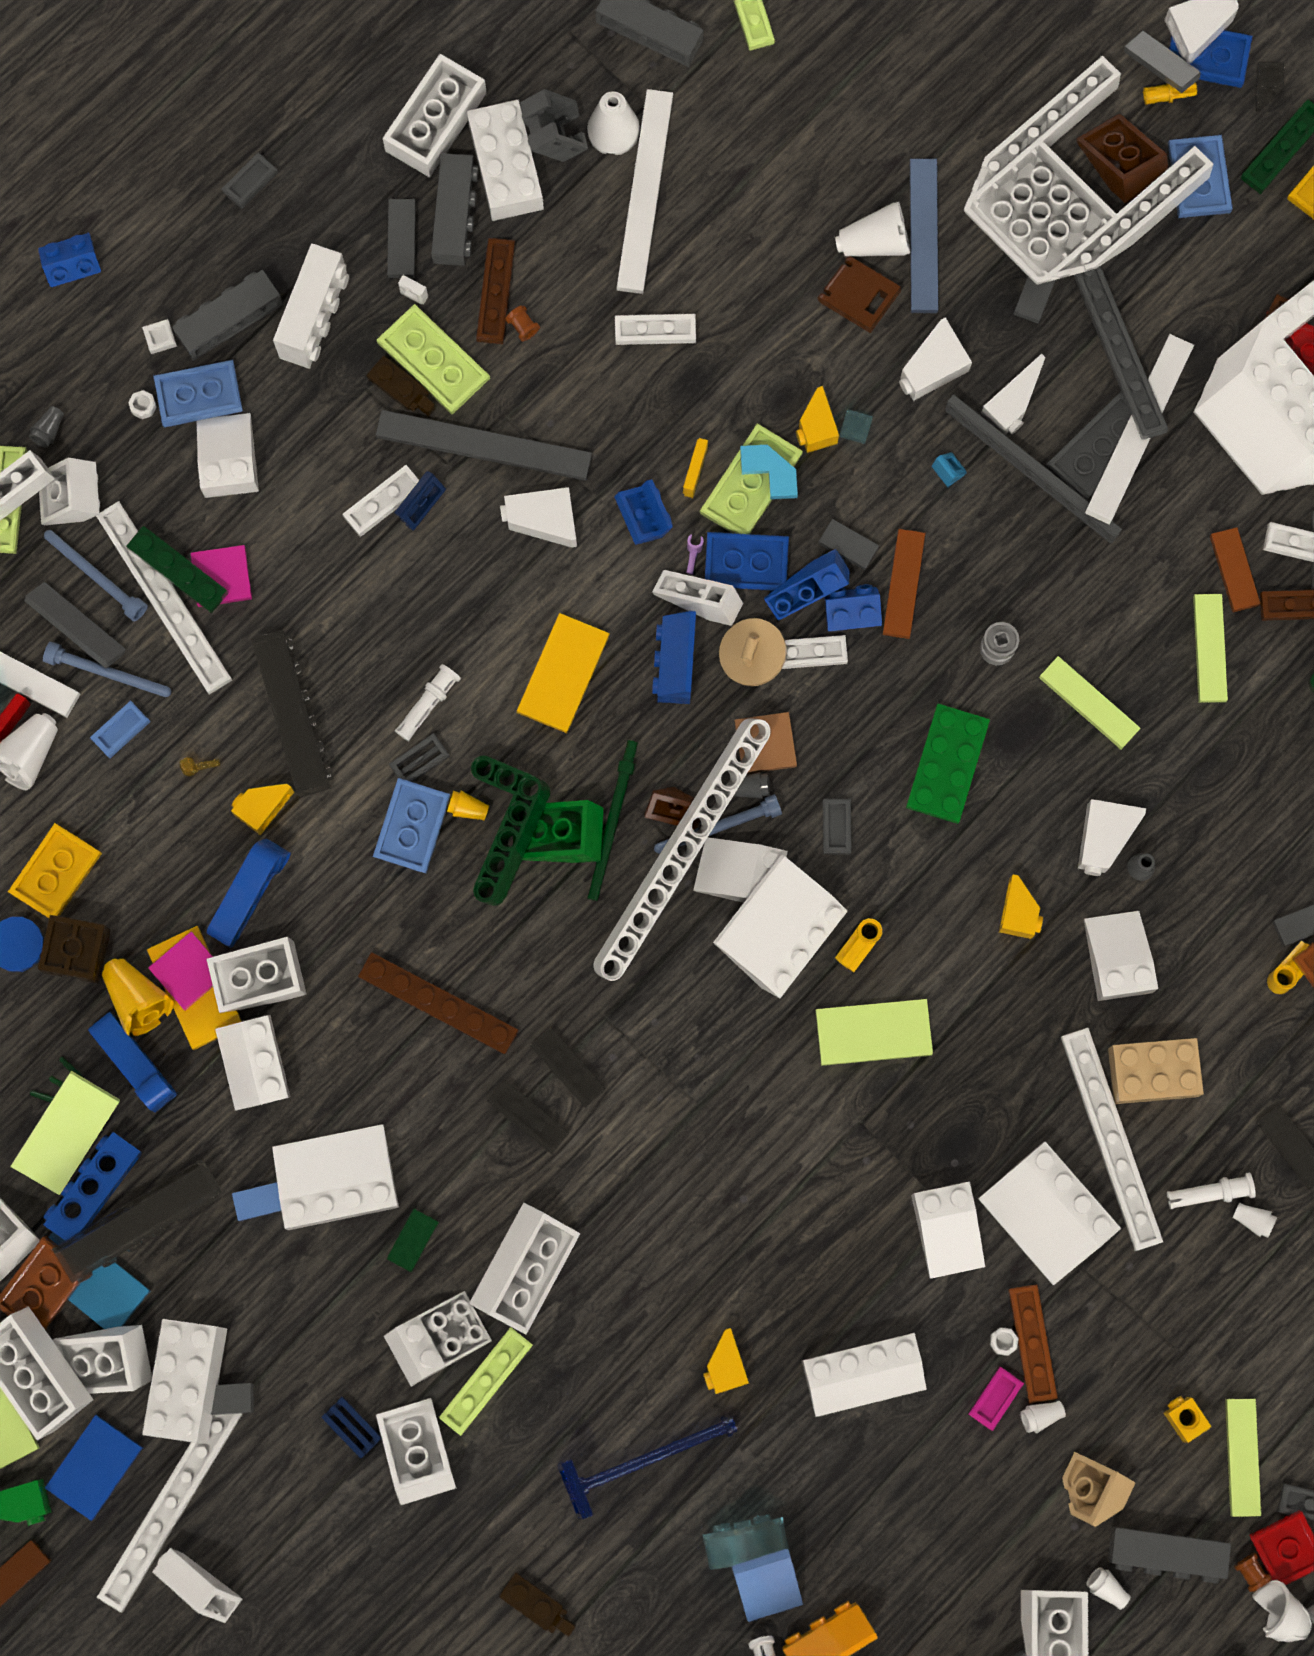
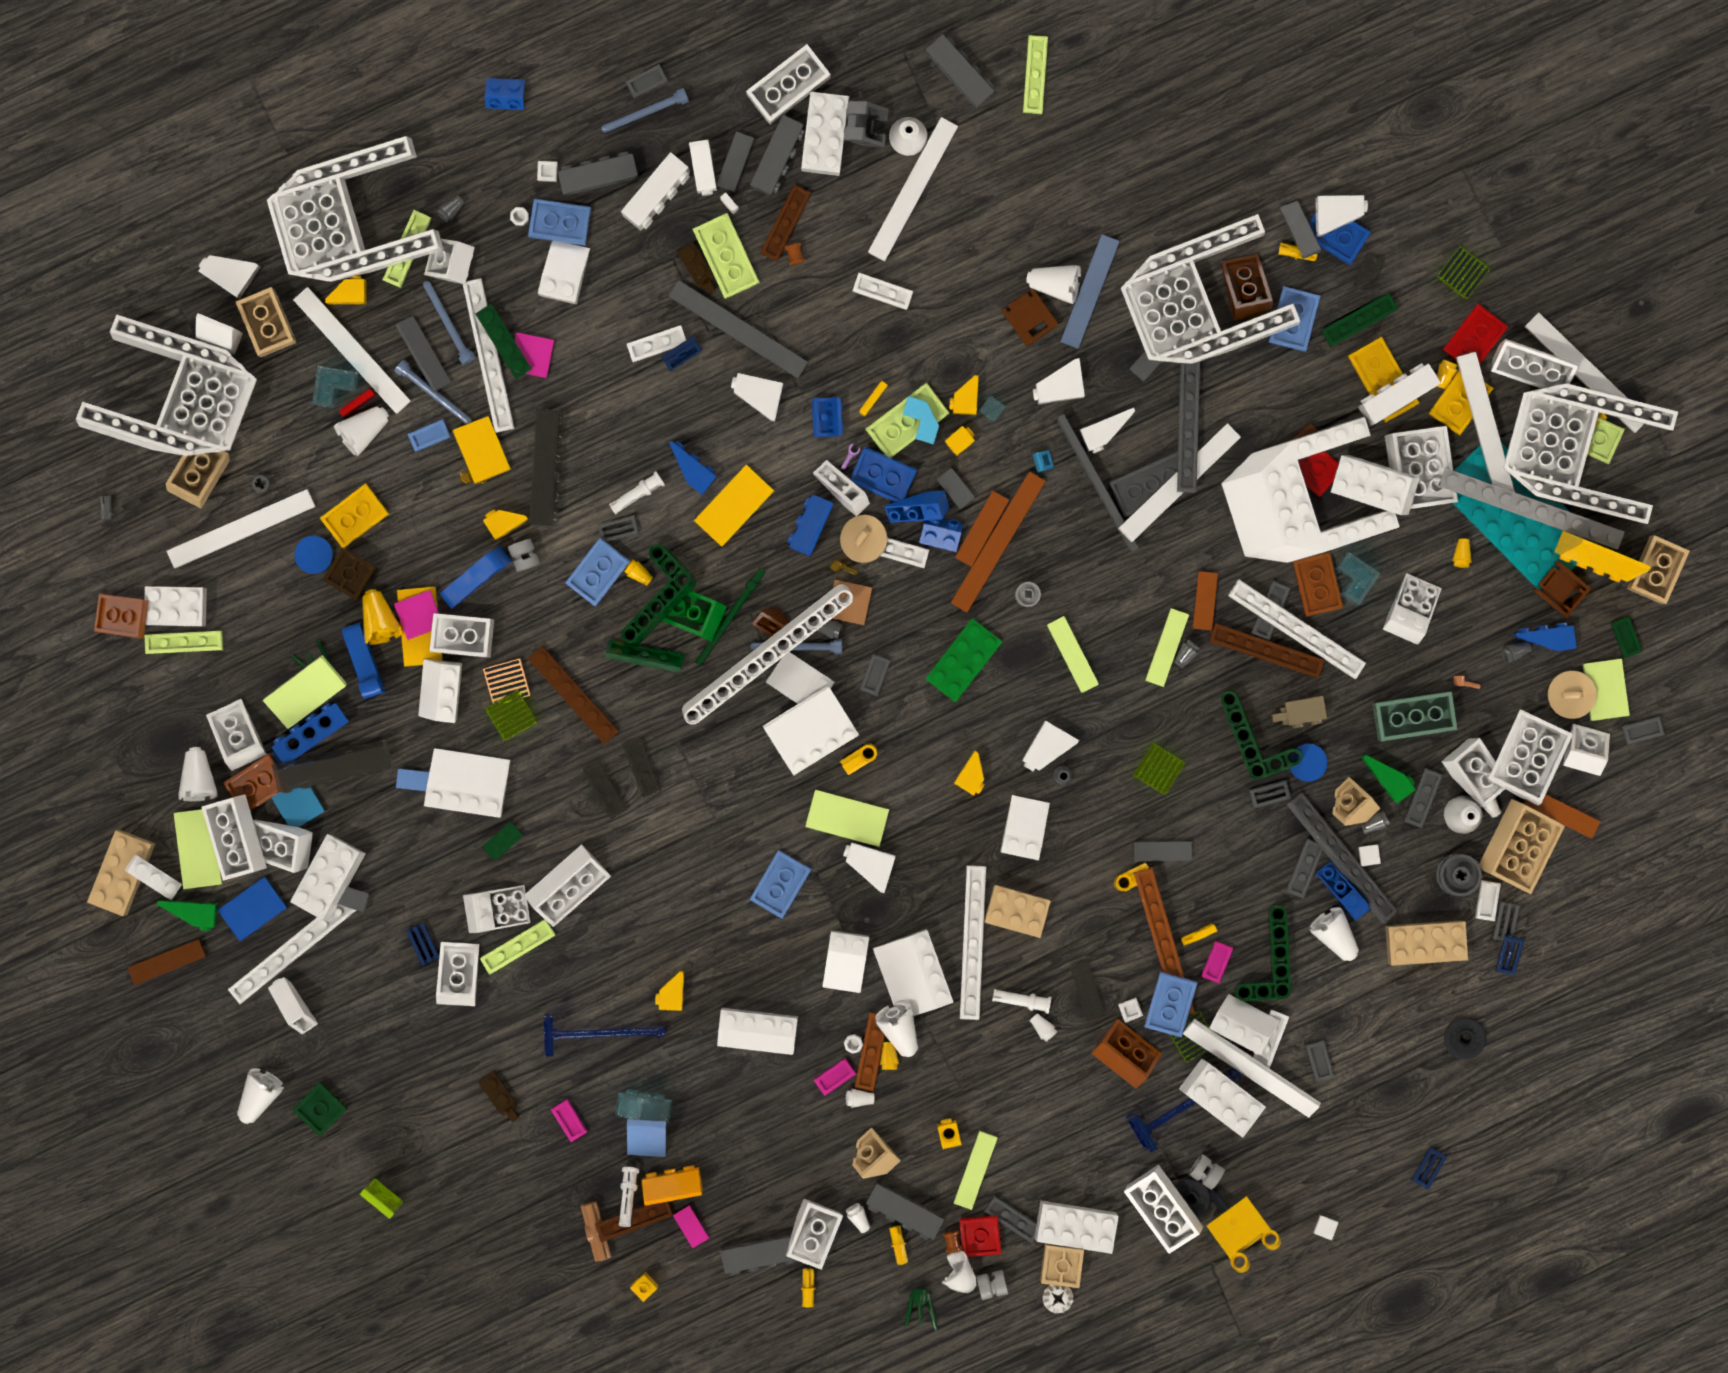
camera: 15 degrees right, 10 degrees up
none -> yellow tile [453,416,510,484]
none -> tile [483,659,531,704]
none -> clear neon green tile [485,689,538,741]
none -> light grey wheel [508,538,540,572]
none -> dark pink tile [551,1099,588,1142]
none -> sand blue piece [601,88,689,133]
none -> dark green plate [605,639,684,673]
none -> blue slope [669,441,717,495]
none -> white slope [689,140,717,196]
none -> medium blue tile [749,850,811,919]
none -> clear yellow hand [829,560,857,575]
none -> white slope [843,842,896,893]
none -> white cone [875,1002,918,1057]
none -> yellow cone [880,1042,899,1070]
none -> yellow axle [889,1225,908,1265]
none -> yellow brick [945,426,975,456]
none -> dark orange tile [951,471,1046,613]
none -> clear neon green tile [1132,743,1185,795]
none -> dark grey cone [1174,639,1200,668]

